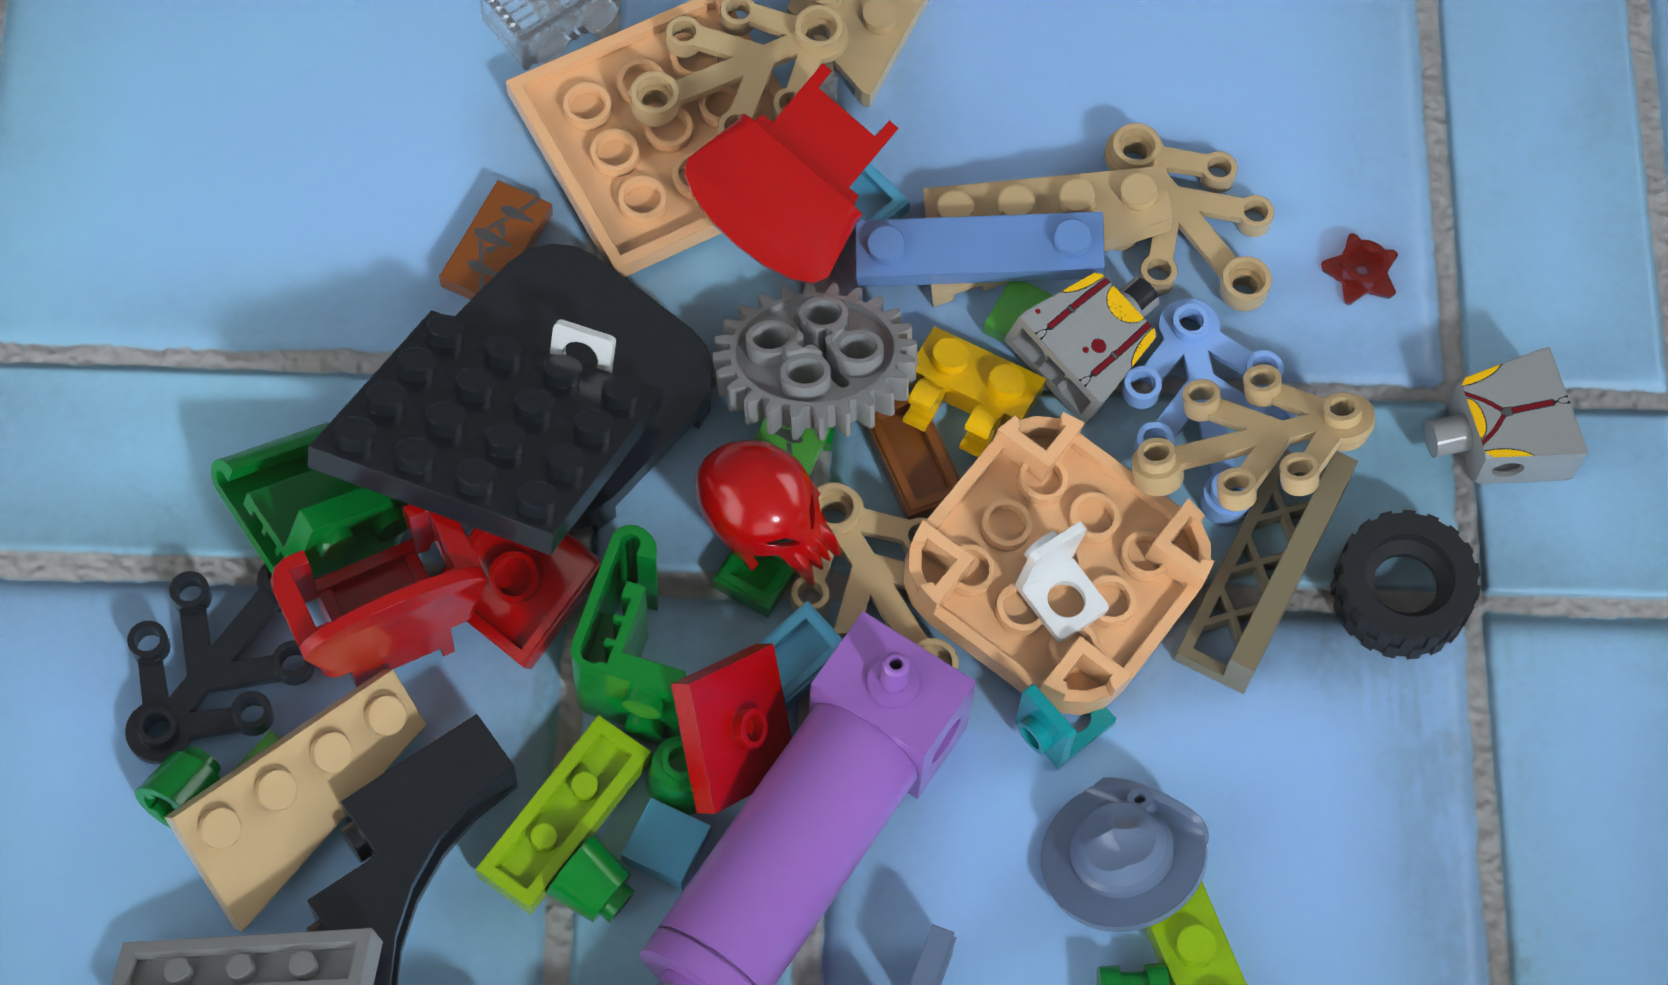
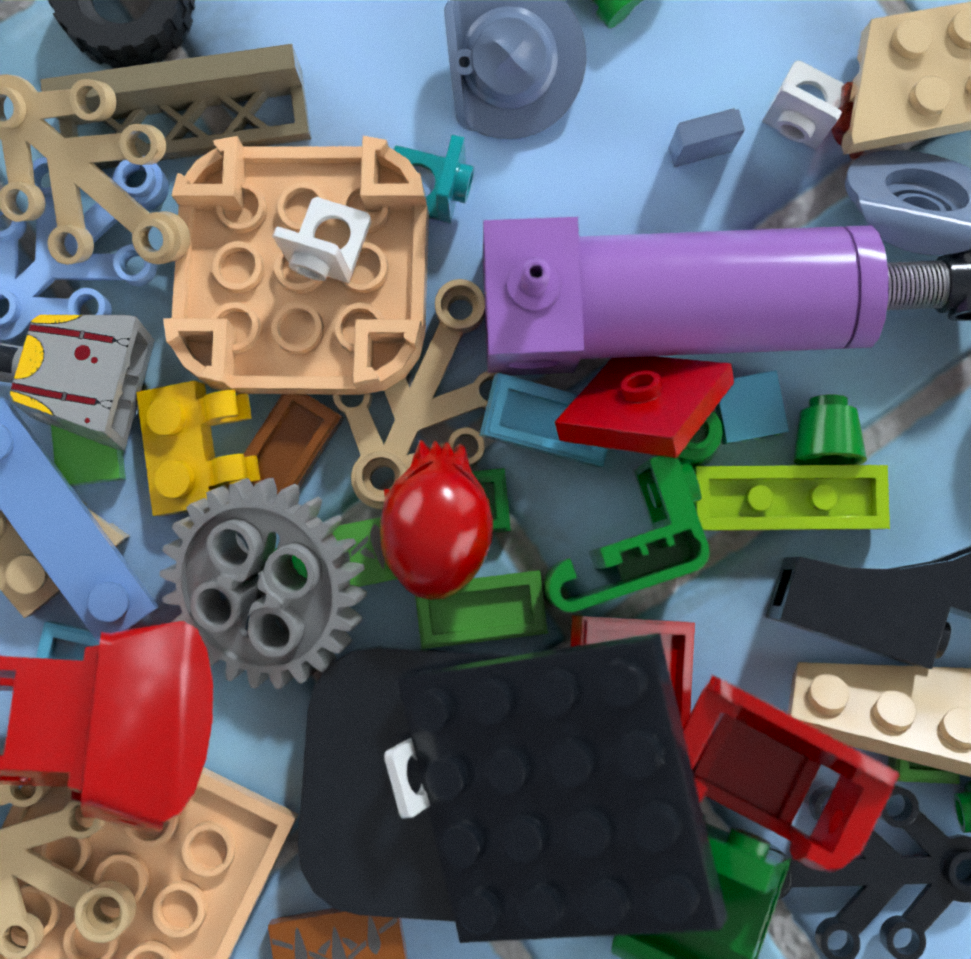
camera: 120 degrees left, 20 degrees up
none -> bright green tile [415,570,548,649]

